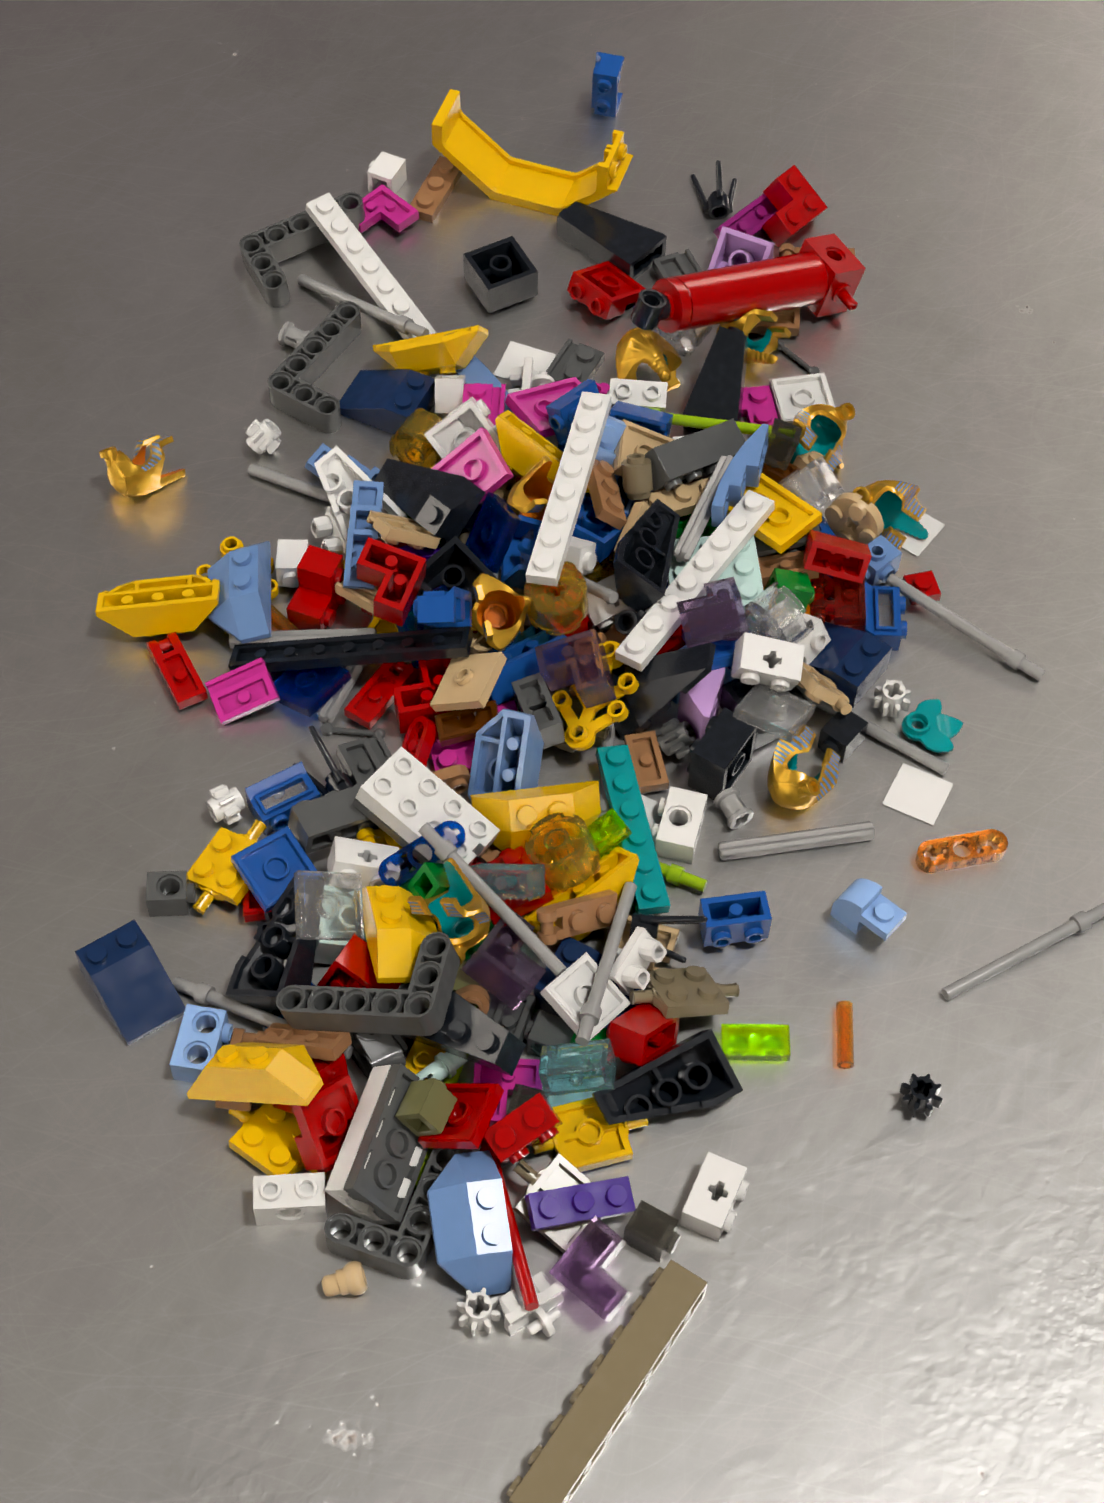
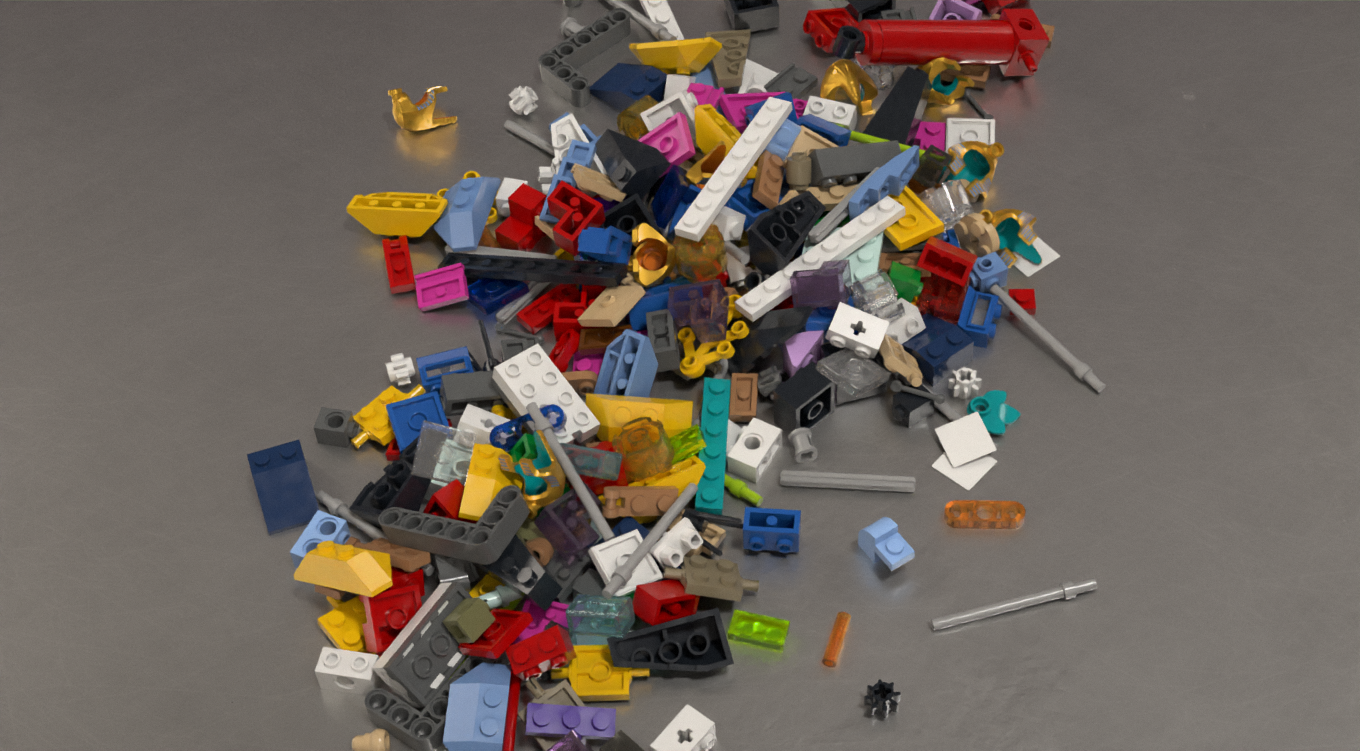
camera: 20 degrees right, 5 degrees down
pearl gold piece [767,725,840,810] -> none
none -> dark tan wing [705,29,751,89]
none -> dark grey hinge [890,380,945,404]
none -> white sticker [935,412,997,468]

